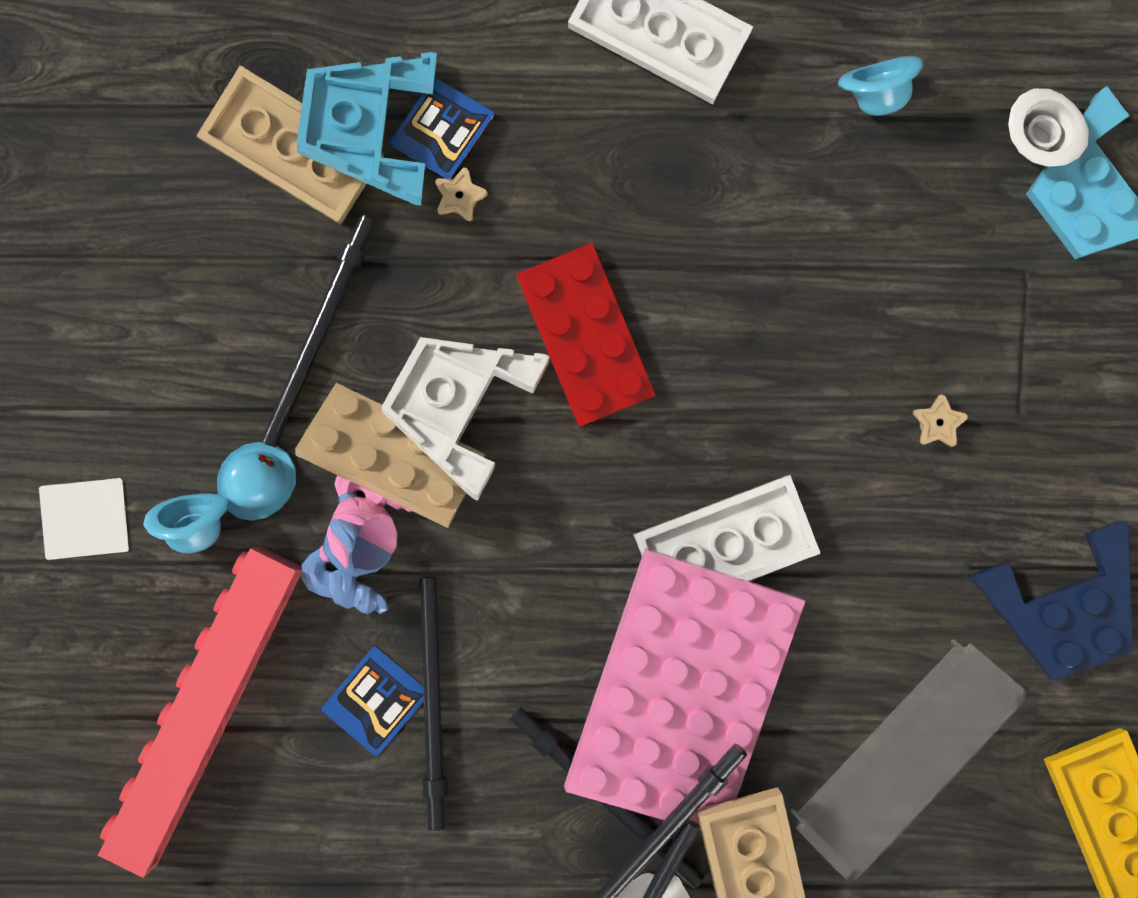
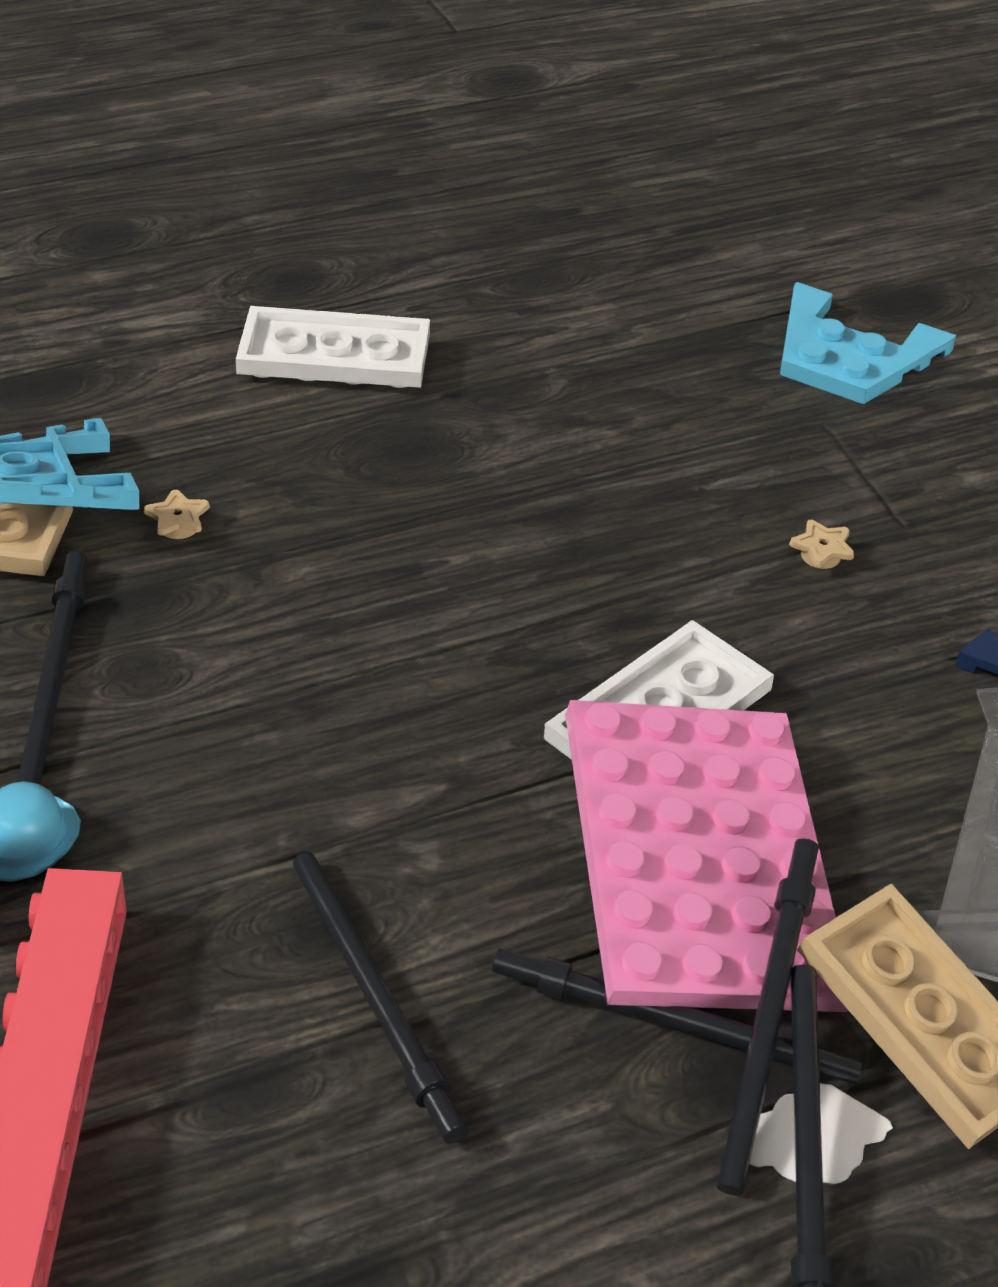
camera: 25 degrees left, 45 degrees down
tan plate [296,383,485,528] -> none
hair [301,475,411,615] -> none
sticker [321,646,424,756] -> none
white wing [381,337,550,500] -> none
sticker [389,78,494,179] -> none
red plate [516,243,656,427] -> none
medium azure hat [838,56,923,116] -> none
white hat [1008,89,1089,167] -> none

